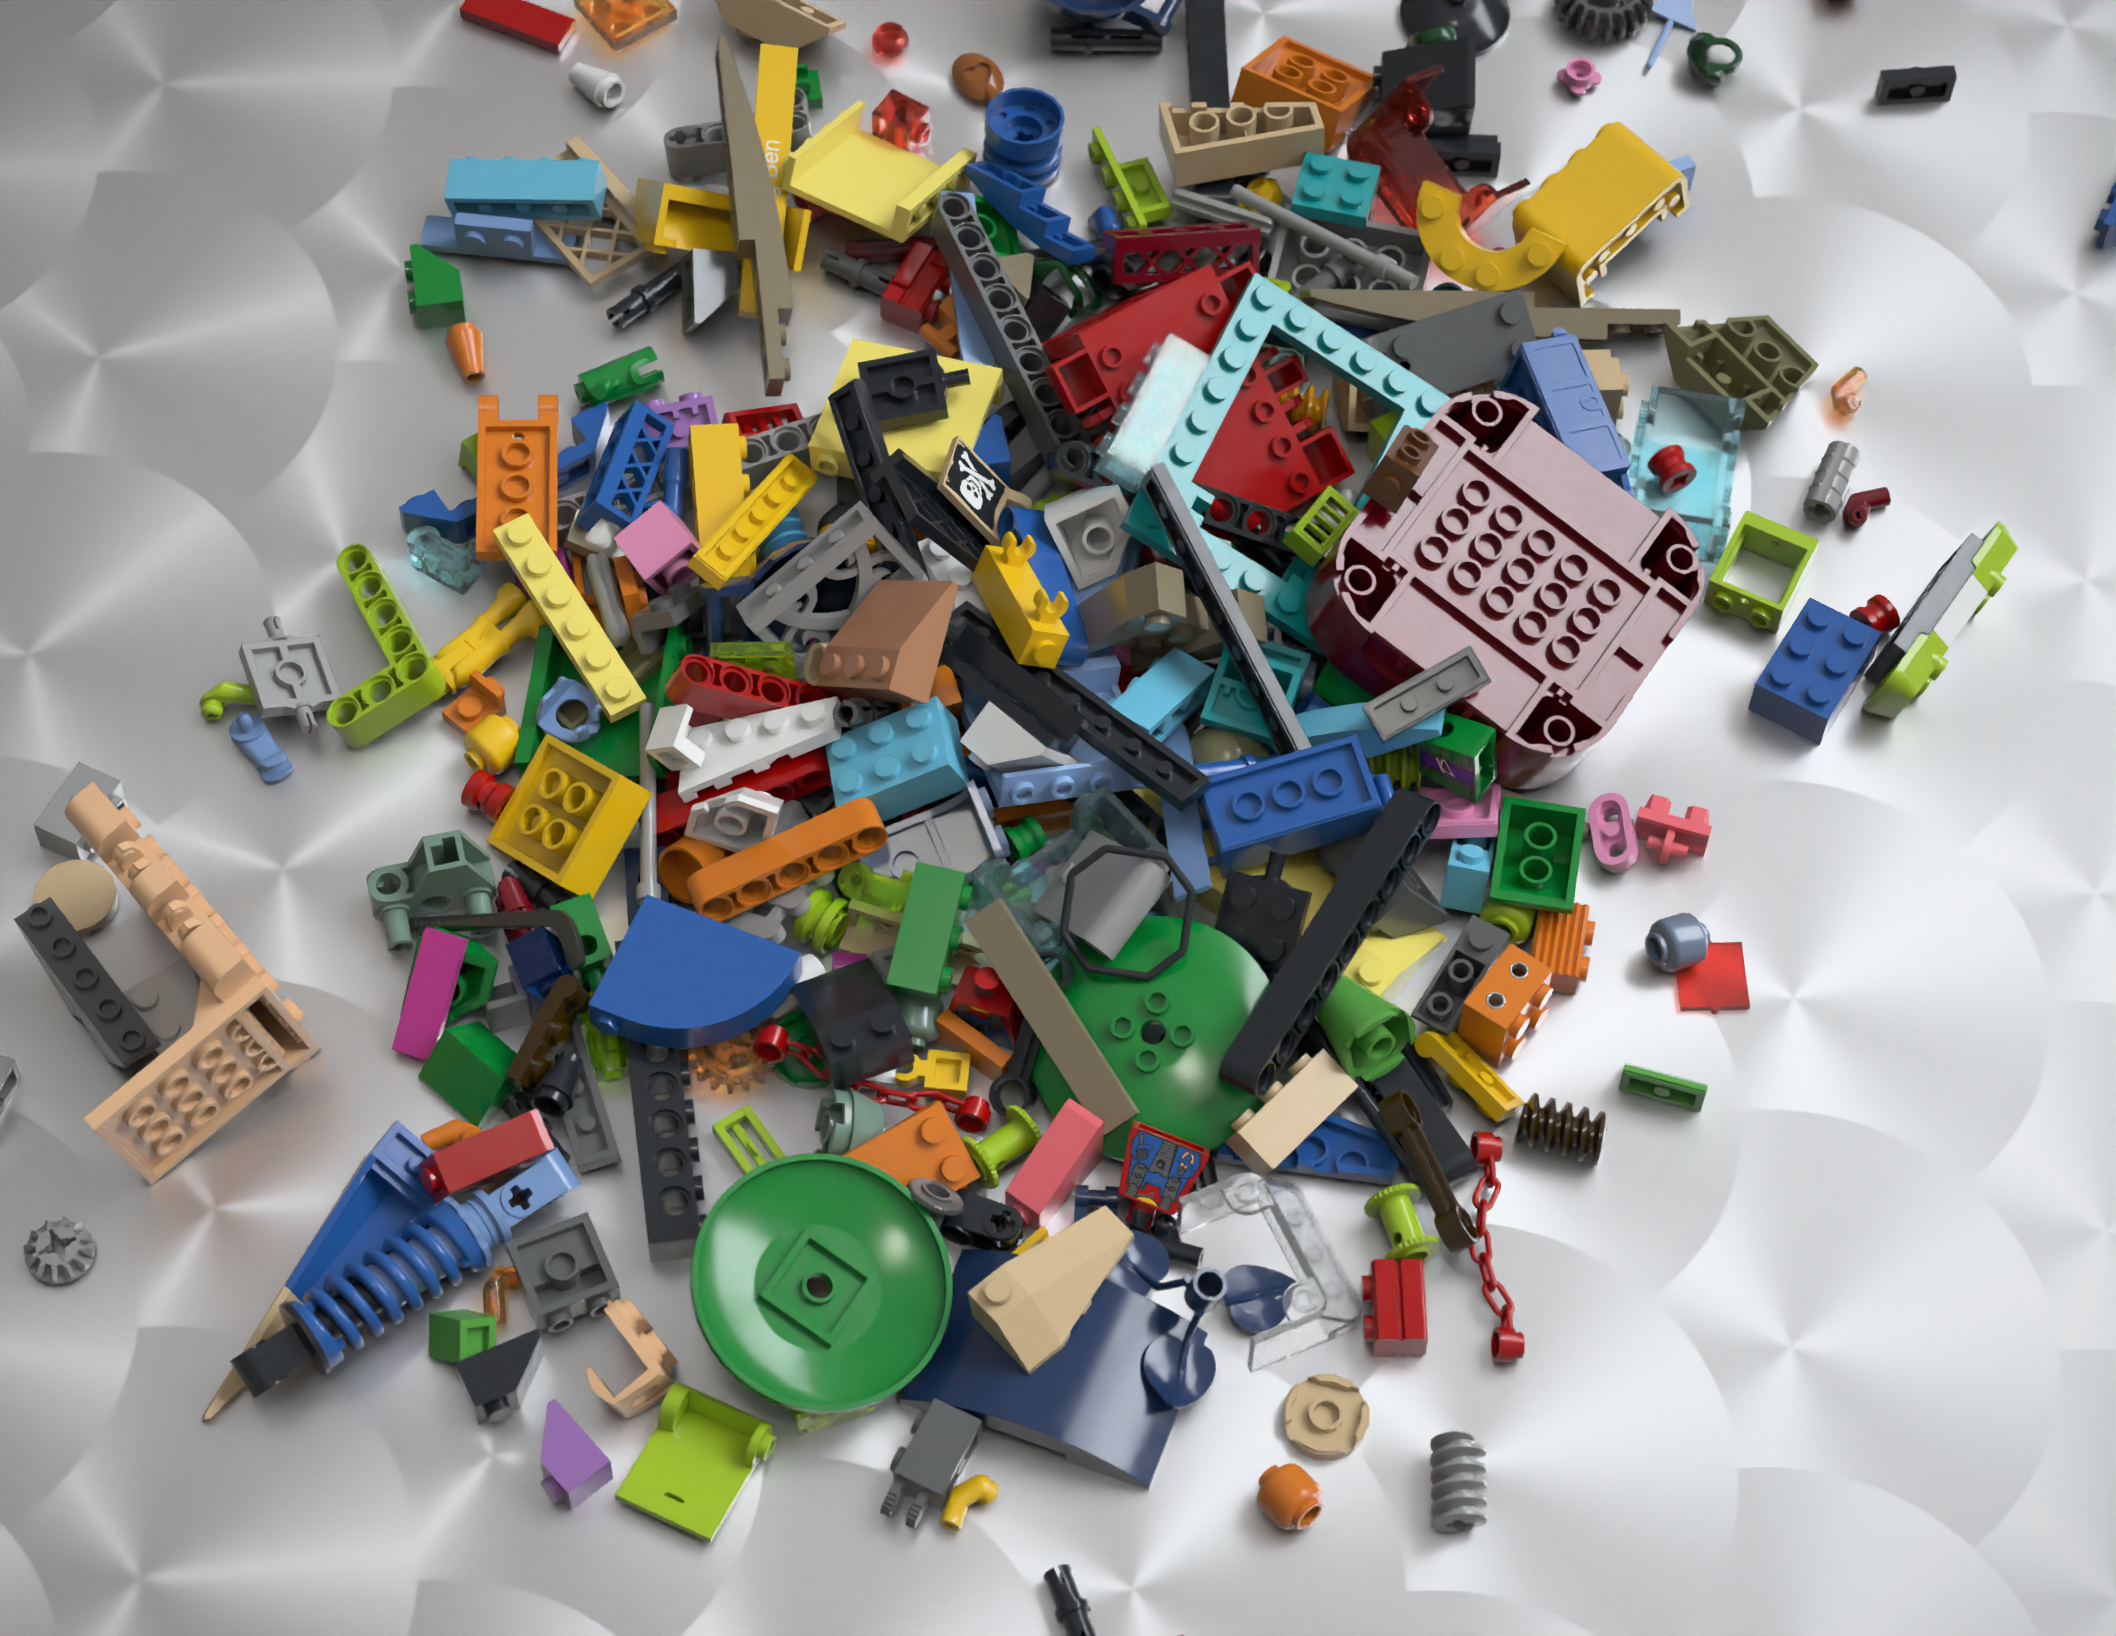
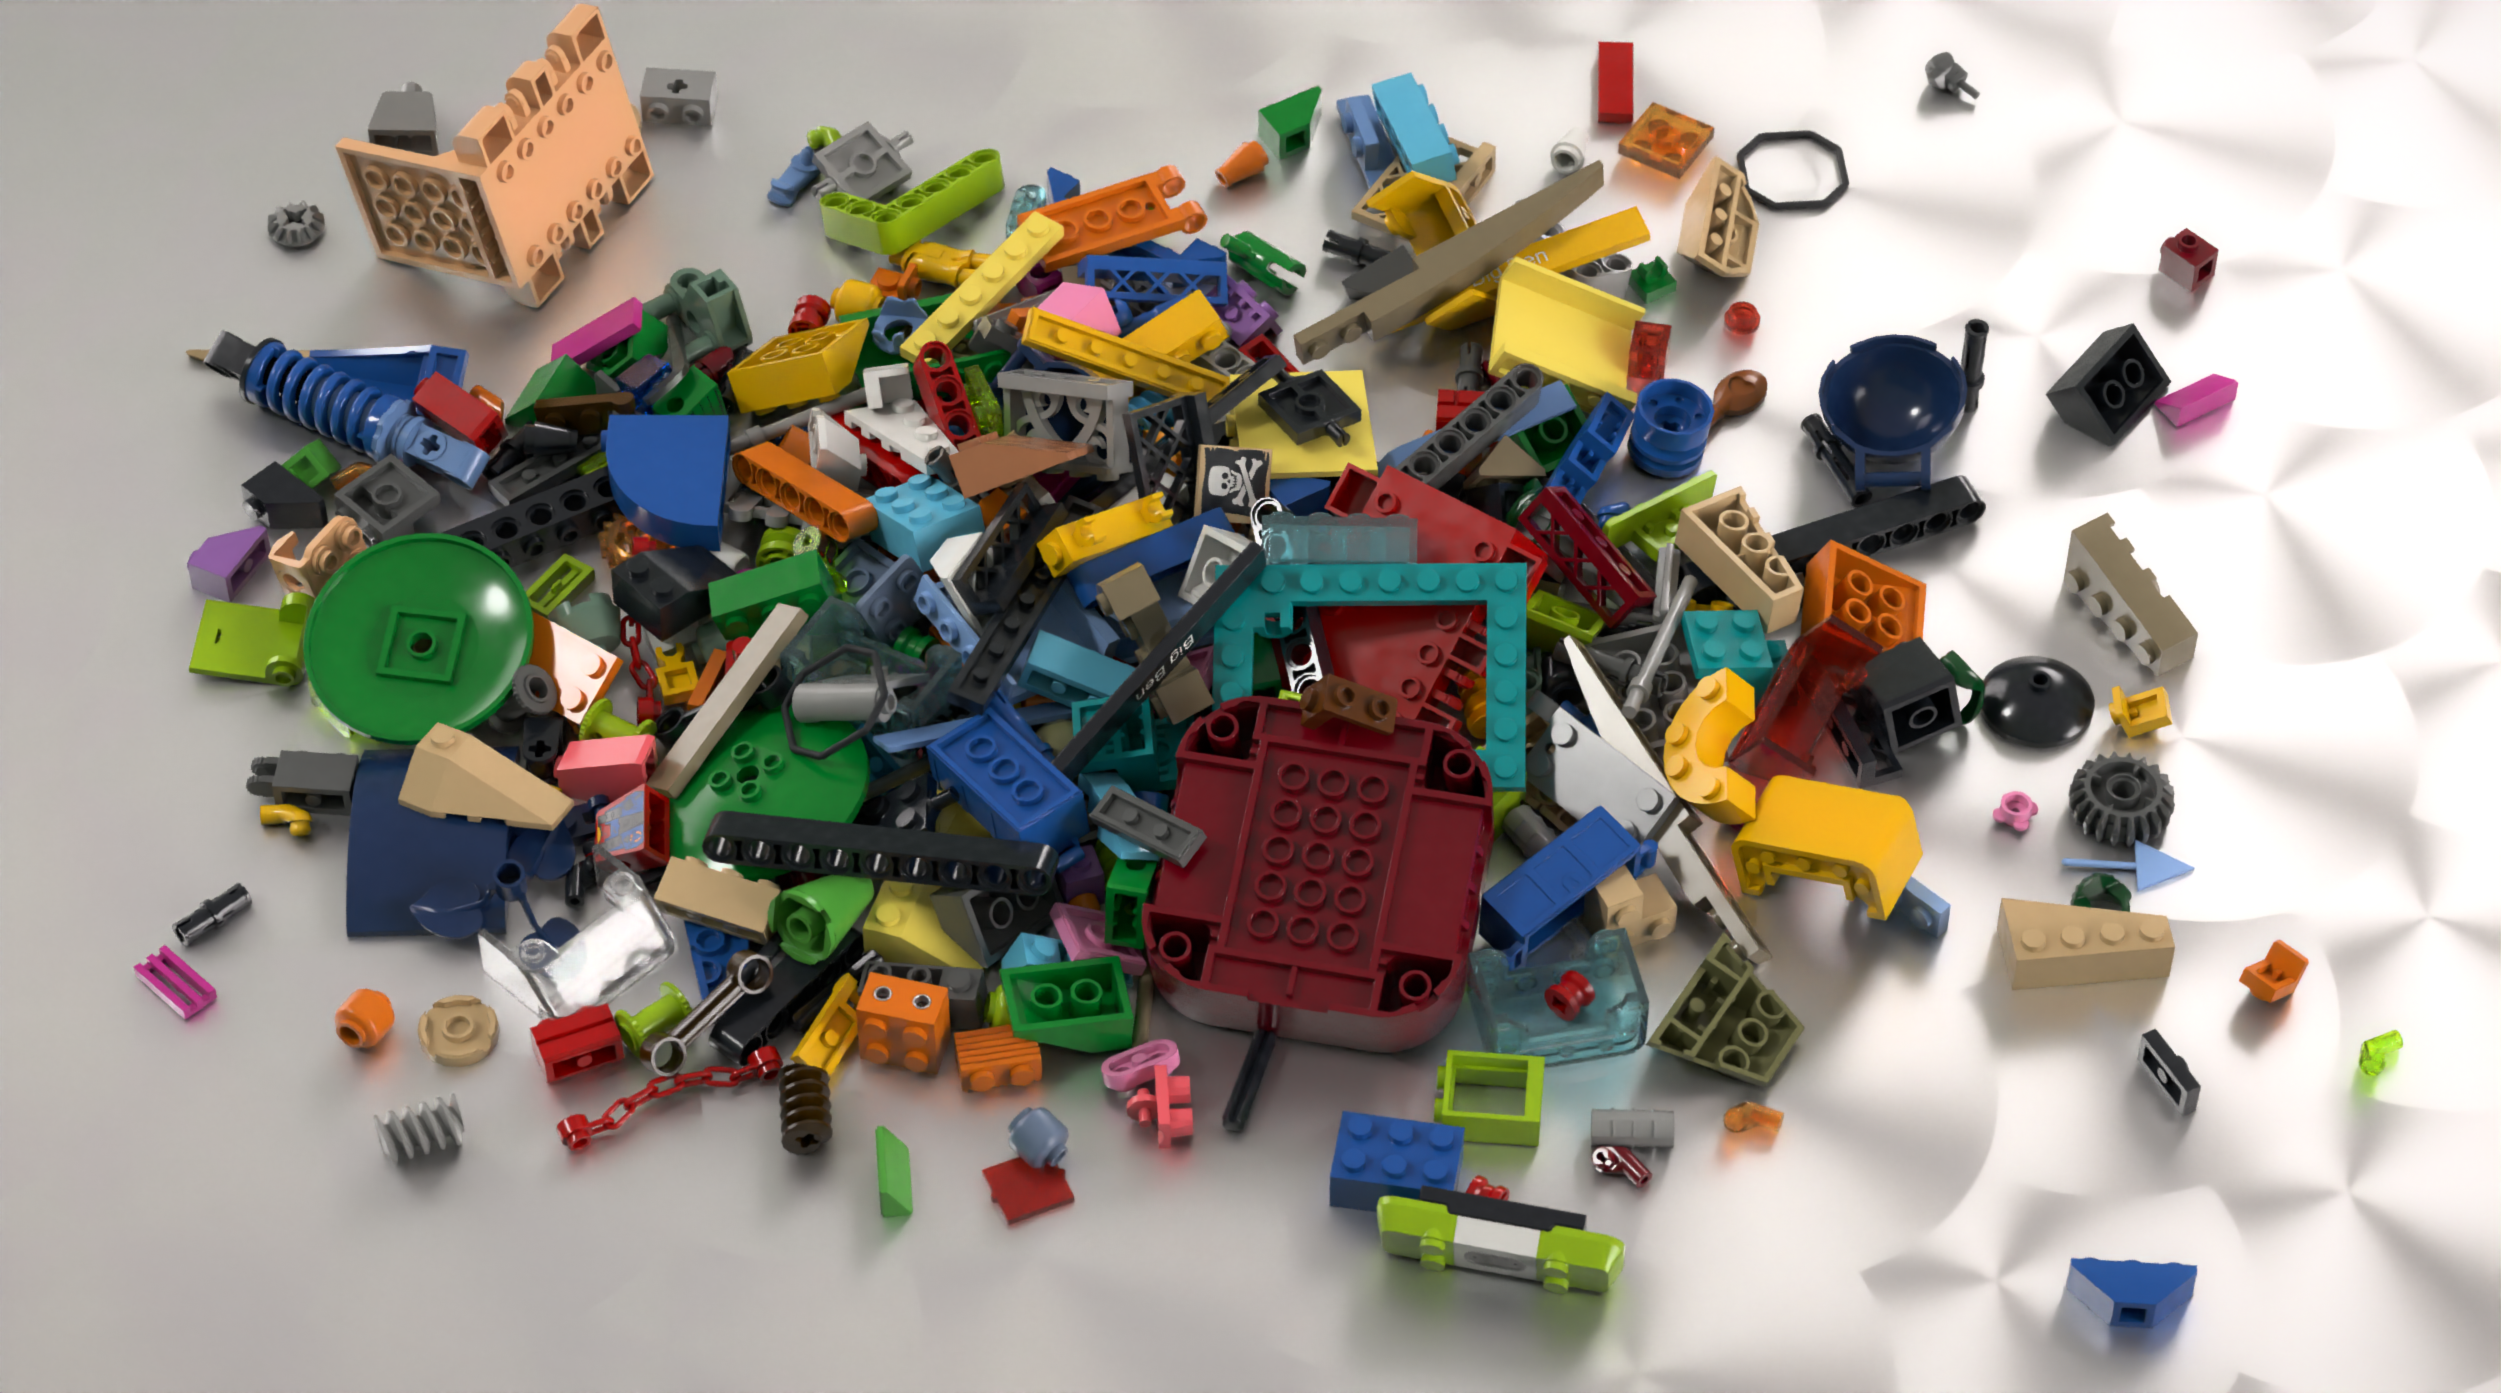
camera: 70 degrees right, 10 degrees down
none -> black axle [1222,1028,1276,1132]
none -> tan wedge [1997,898,2175,990]

